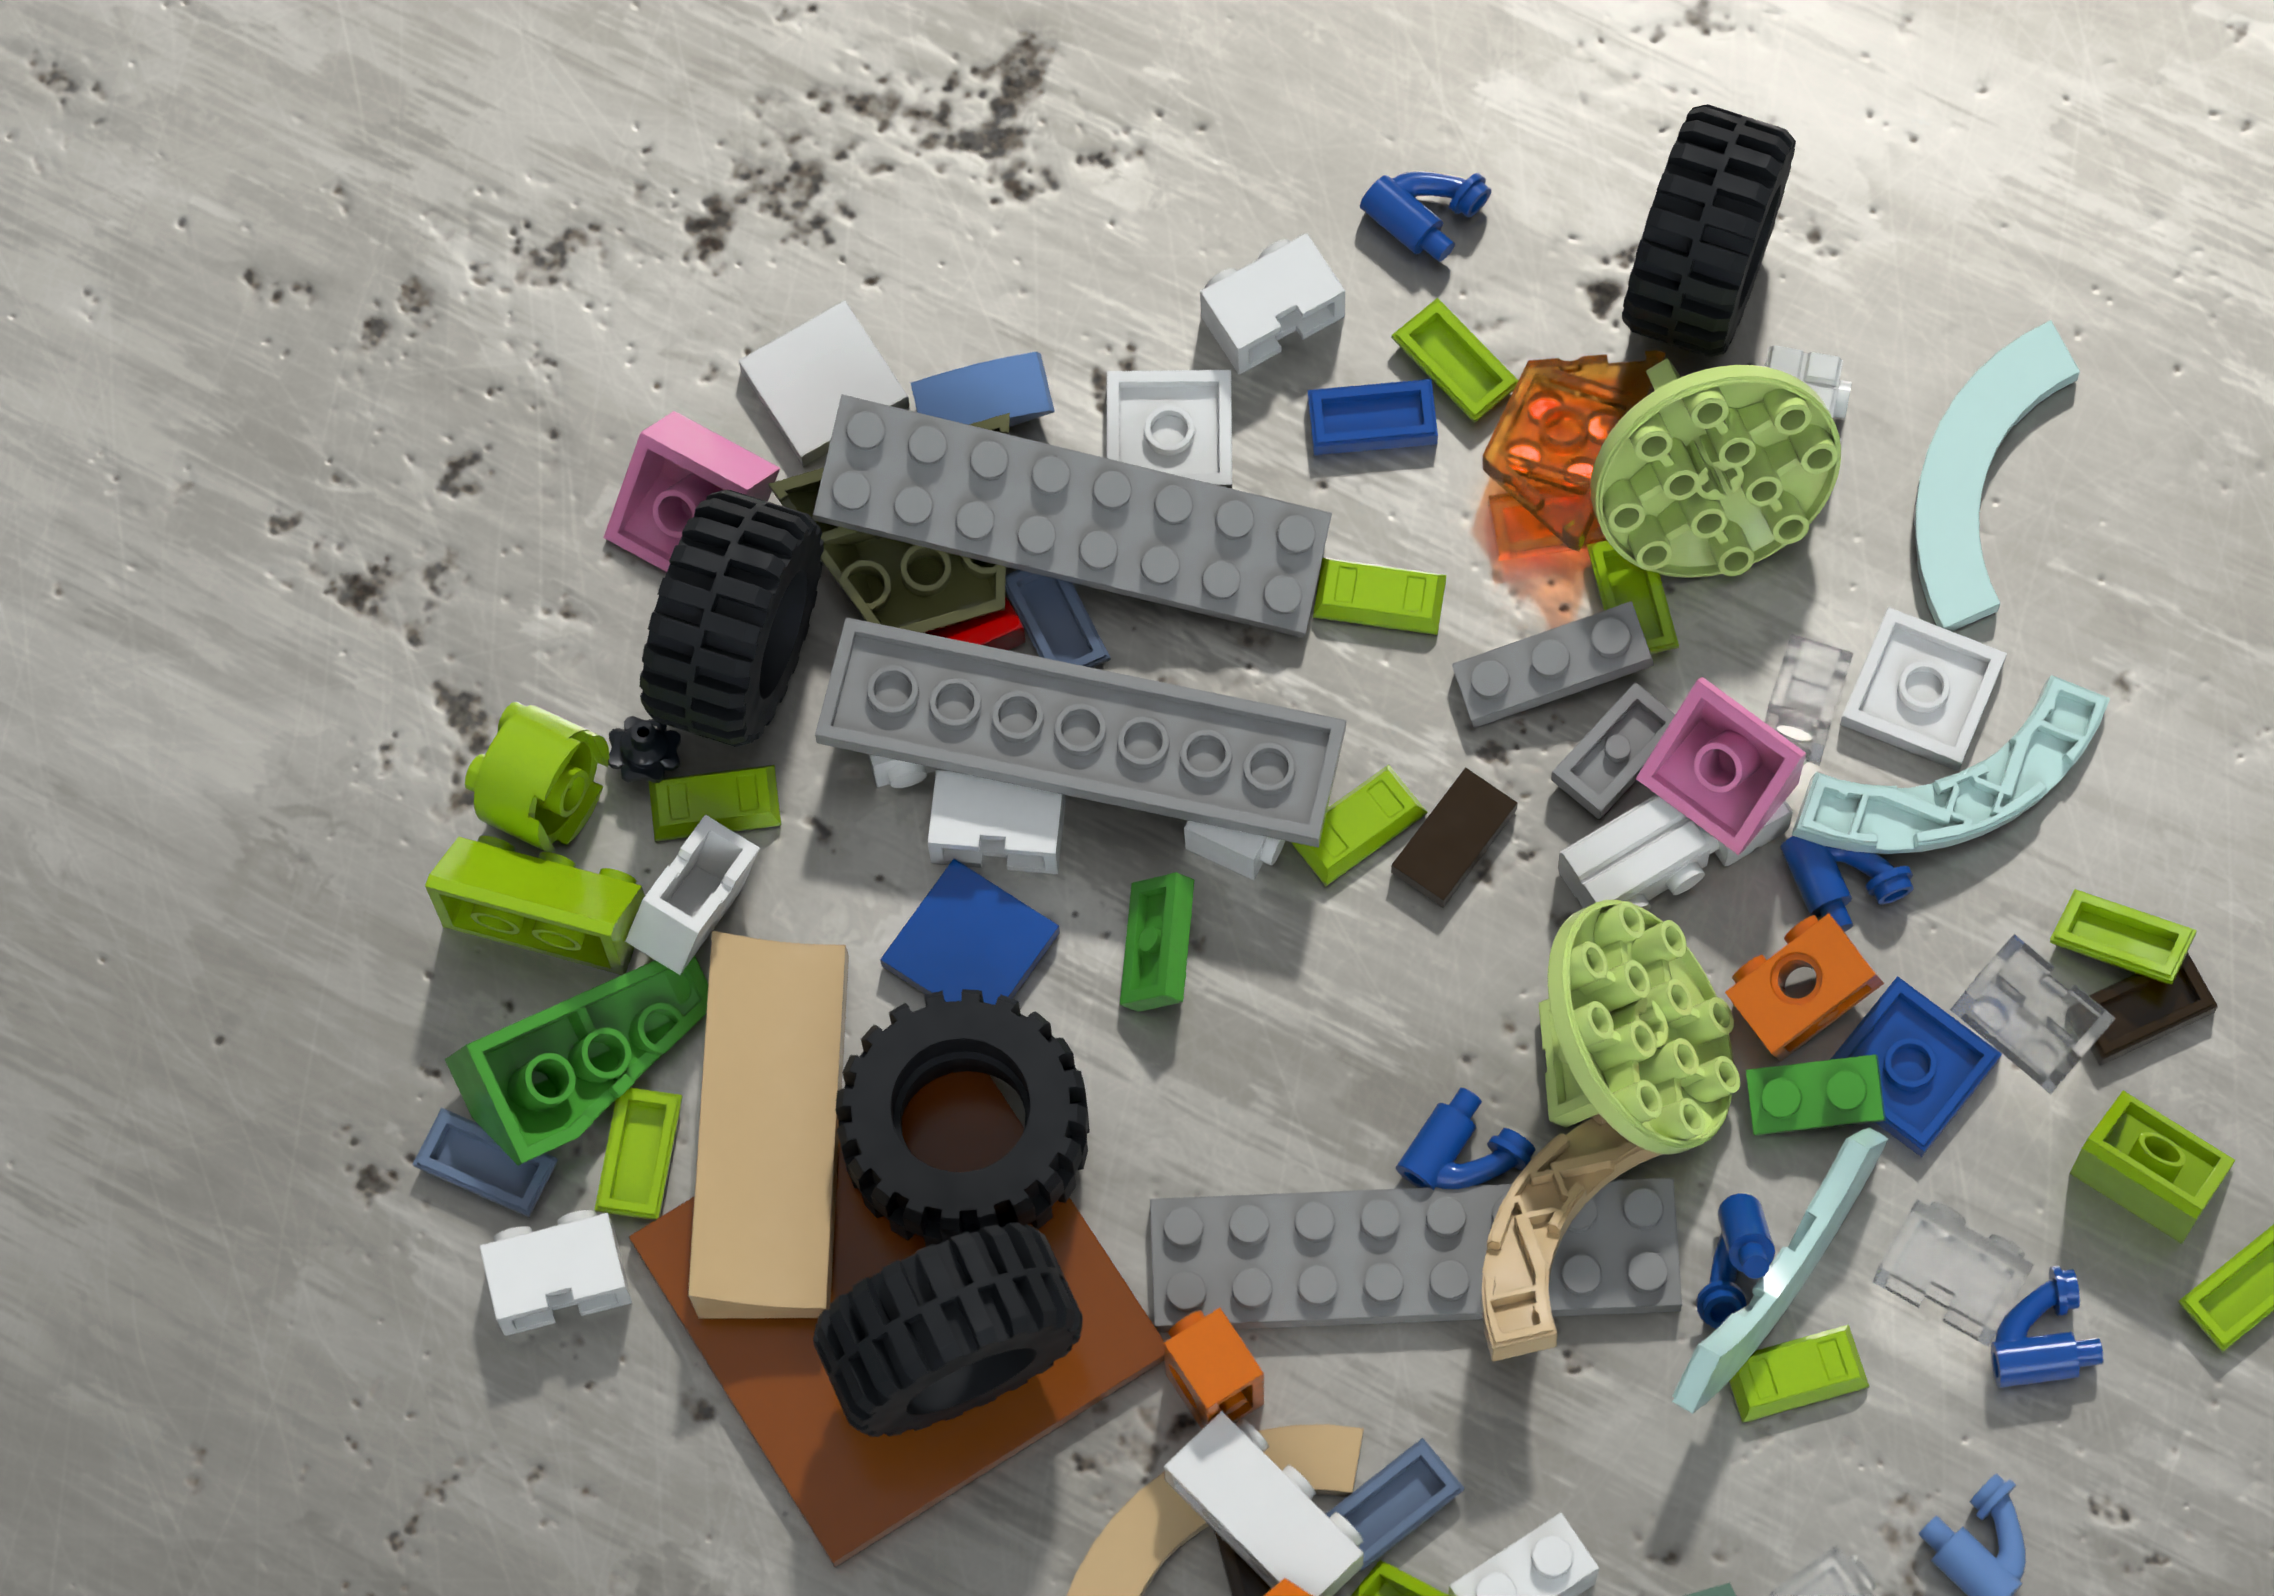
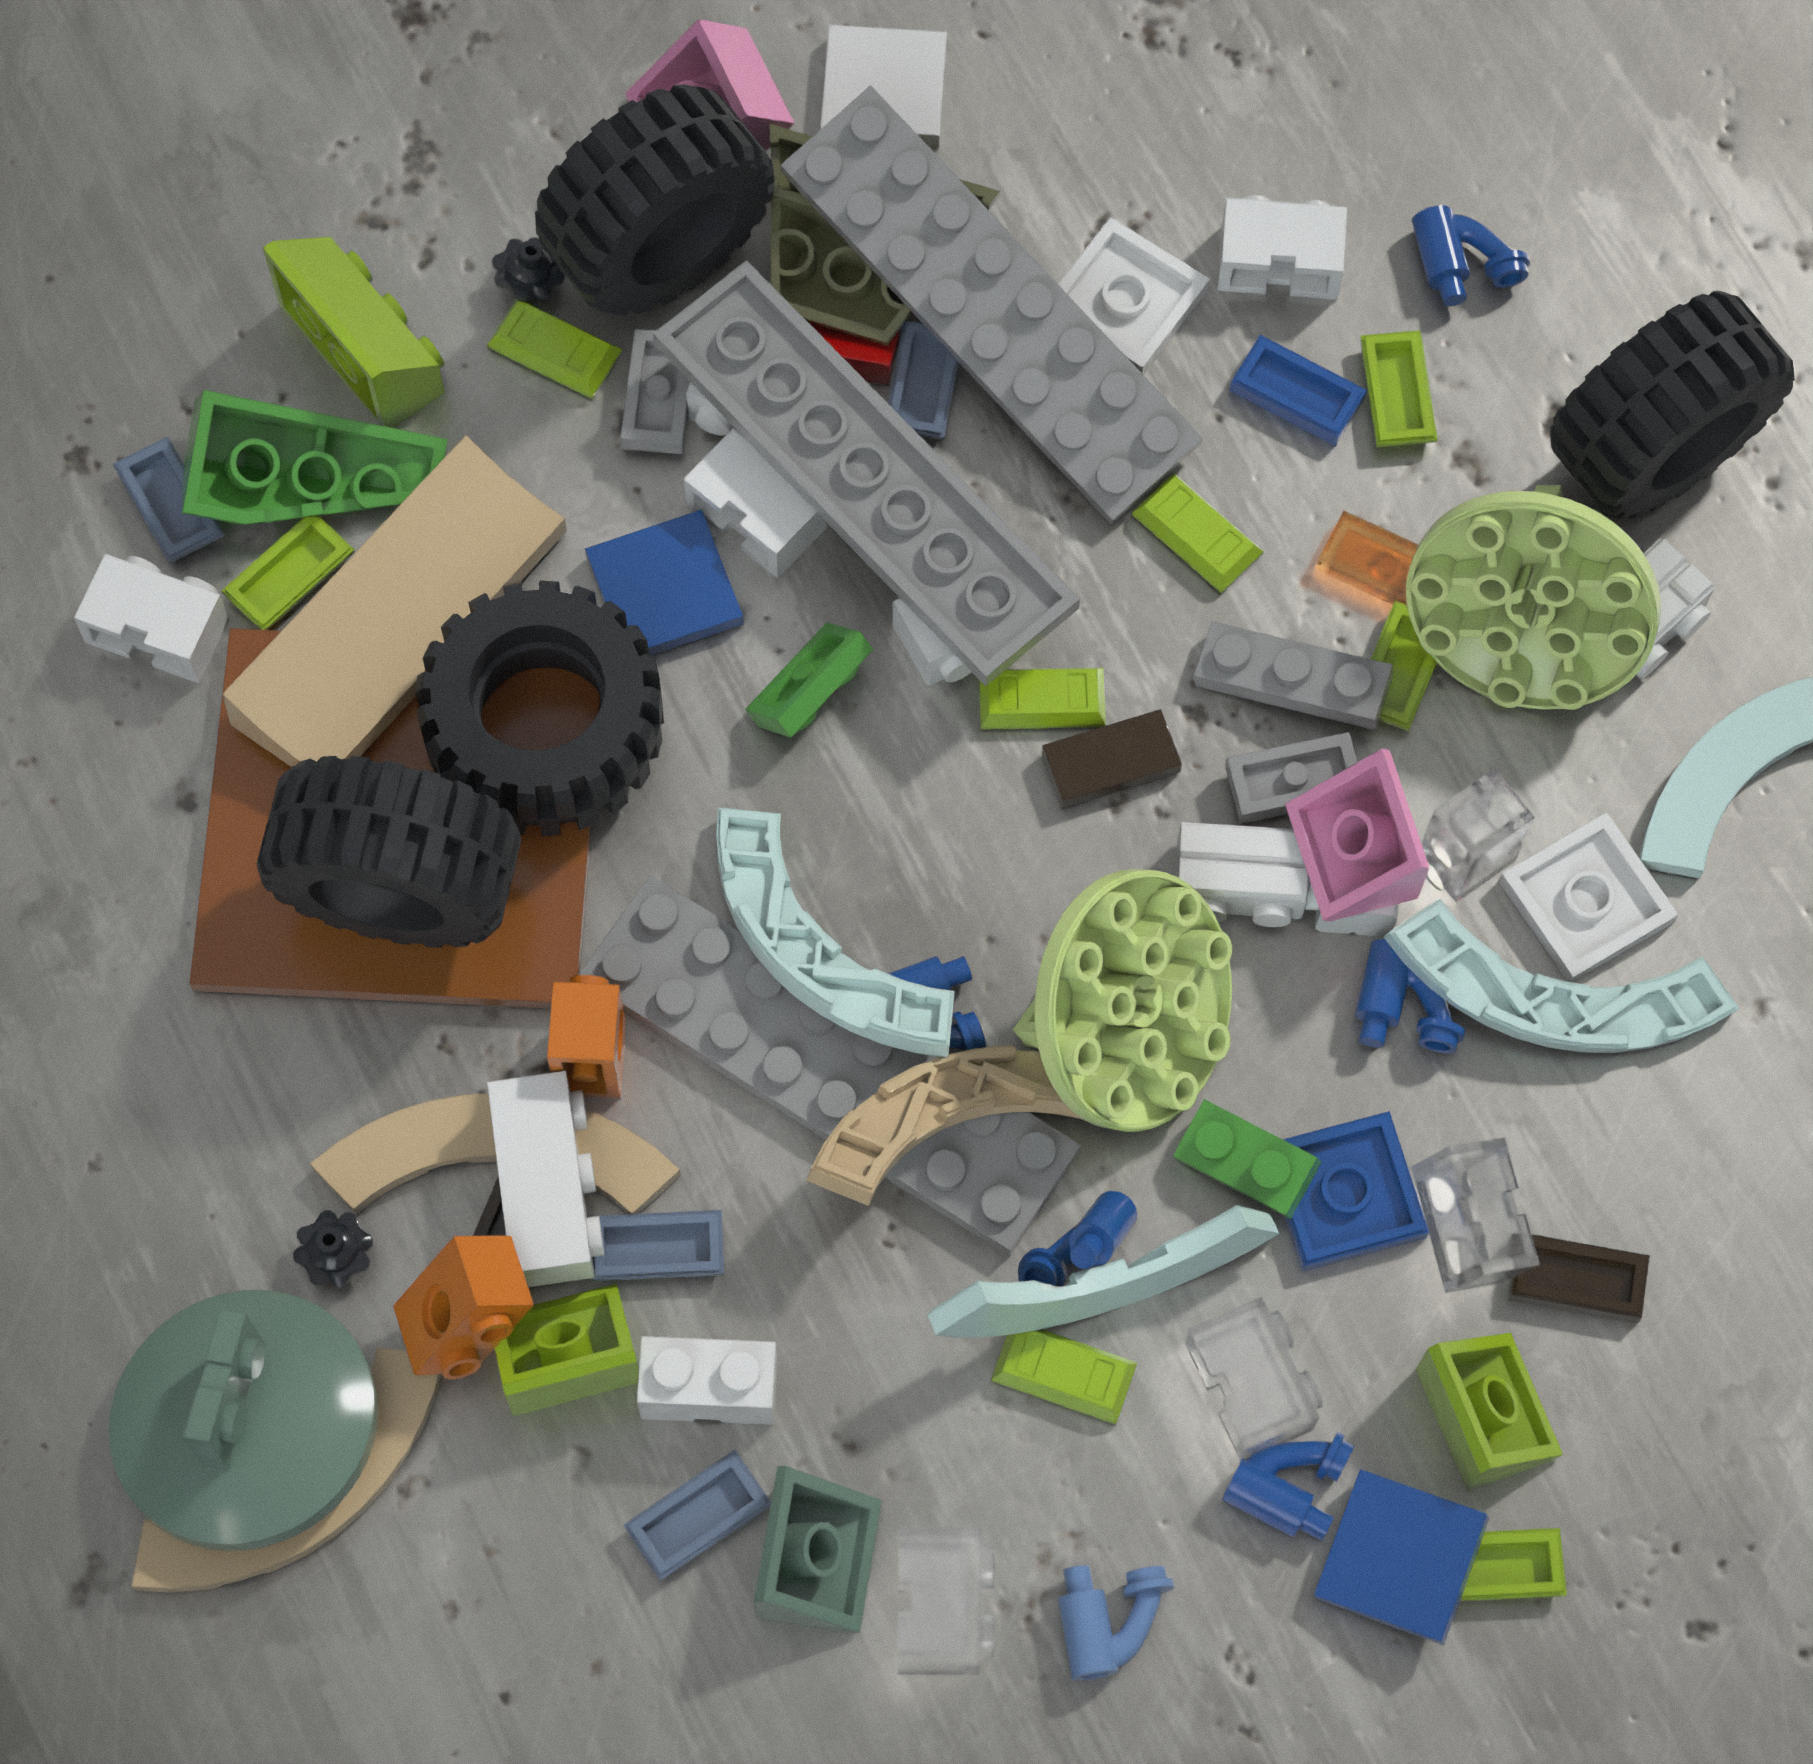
camera: 30 degrees right, 0 degrees up
lime brick [464,702,609,852] -> none
white brick [625,815,760,975] -> none
medium blue slope [911,352,1055,427] -> none
clear orange wing [1482,350,1665,552] -> none
orange brick [1725,913,1884,1062] -> none
lime tile [2050,889,2196,984] -> none
none -> light grey plate [620,329,690,454]
none -> light aqua tile [716,807,955,1058]
none -> blue tile [1314,1469,1490,1646]

